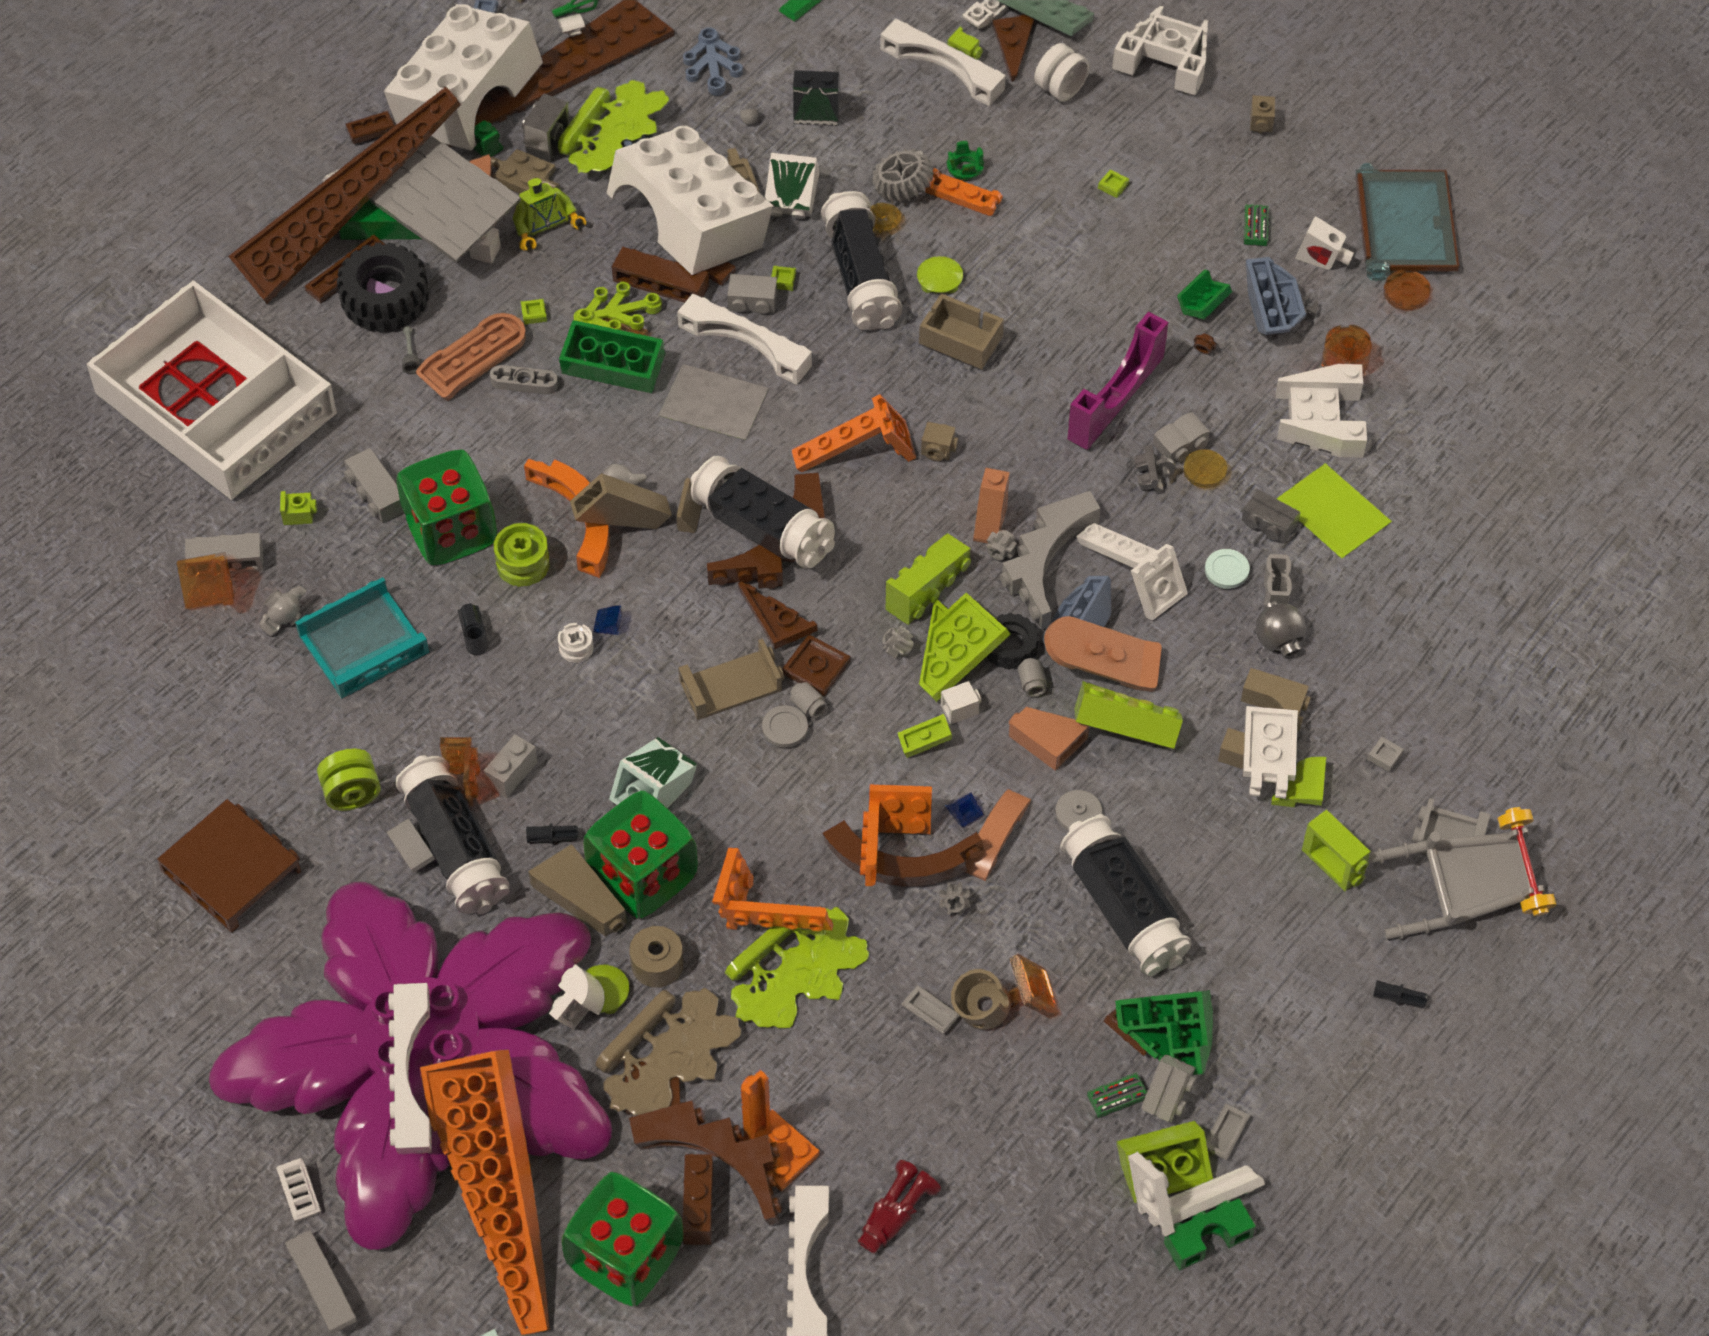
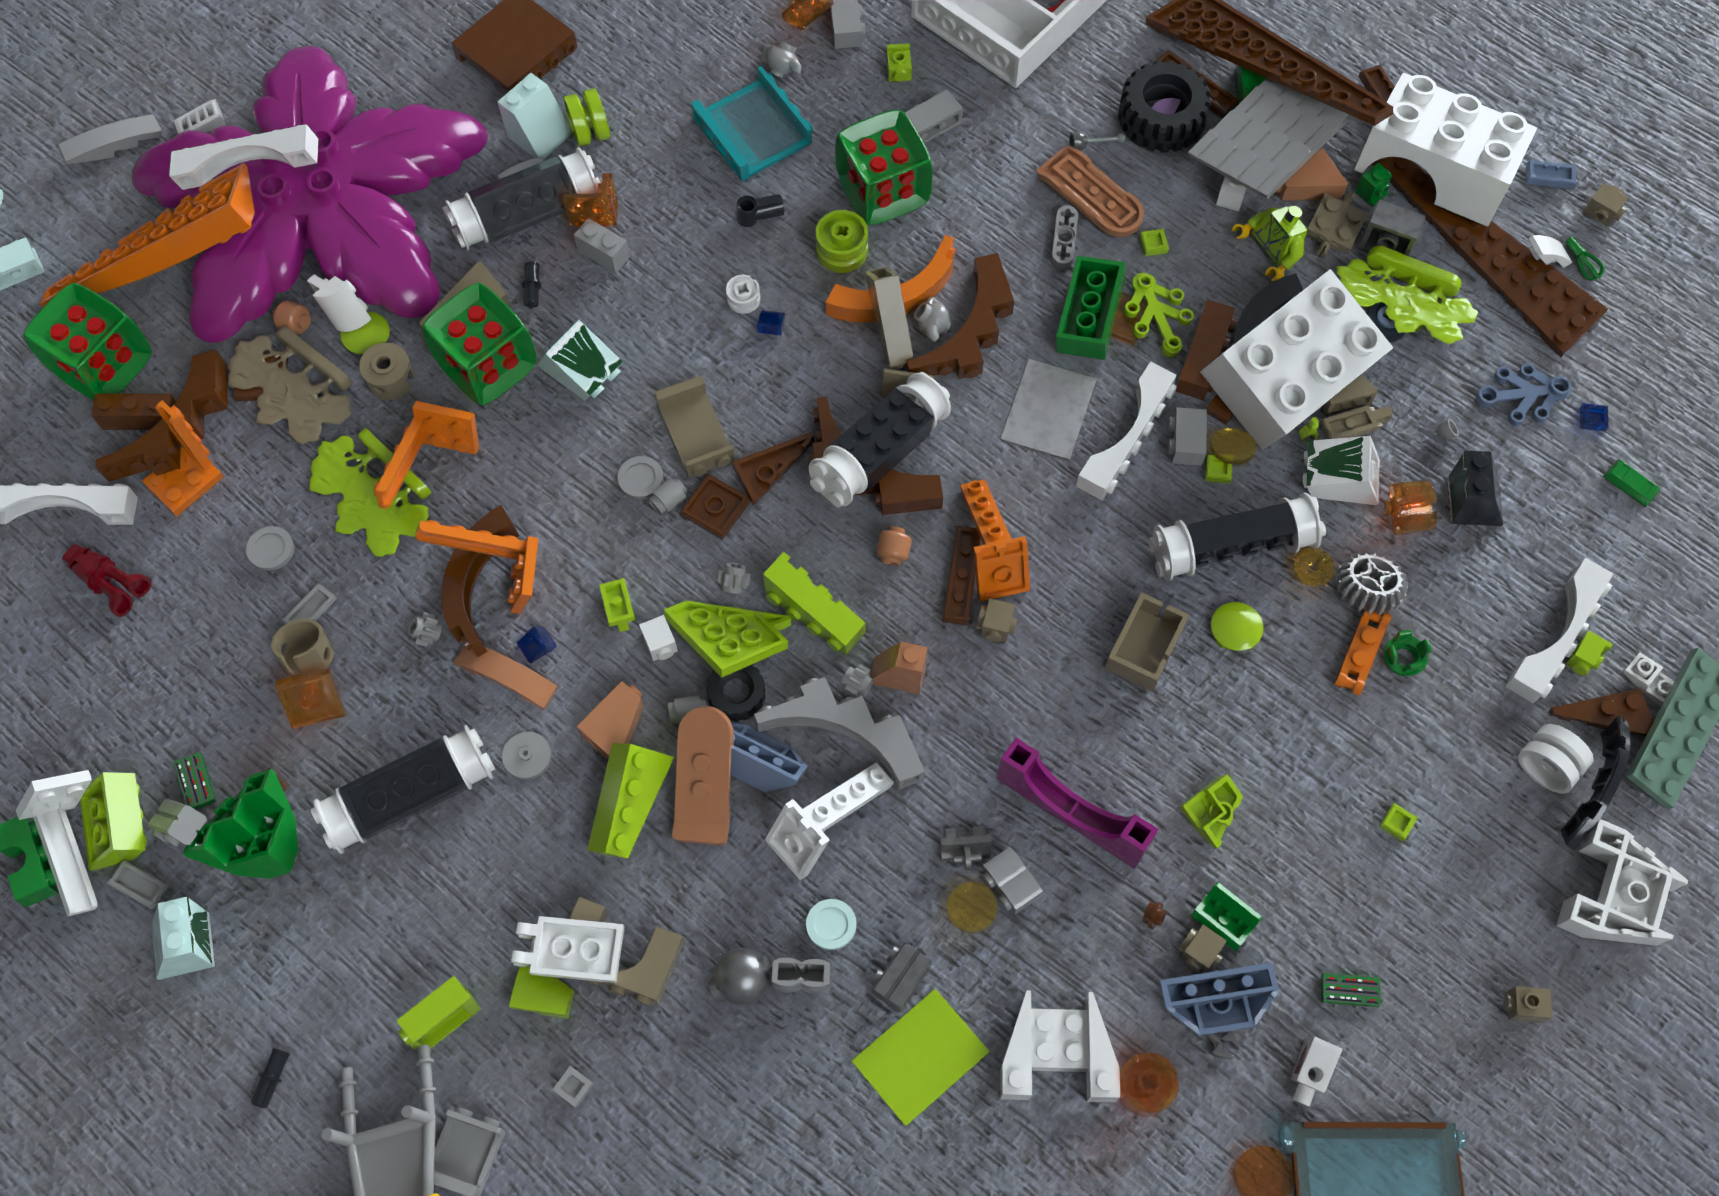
camera: 90 degrees right, 10 degrees up
none -> light aqua slope [151,897,215,980]
none -> light grey piece [246,526,294,571]
none -> nougat head [272,300,311,335]
none -> light aqua slope [498,73,572,159]
none -> nougat head [876,526,912,566]
none -> reddish brown arch [906,253,1014,379]
none -> reddish brown tile [942,525,981,626]
none -> dark tan brick [1178,925,1227,973]
none -> lime slope [1179,774,1243,849]
none -> clear yellow piece [1210,428,1256,465]
none -> black tile [1233,273,1304,345]
none -> clear orange brick [1385,480,1437,535]
none -> black tile [1561,715,1630,850]
none -> clear blue tile [1580,403,1609,432]

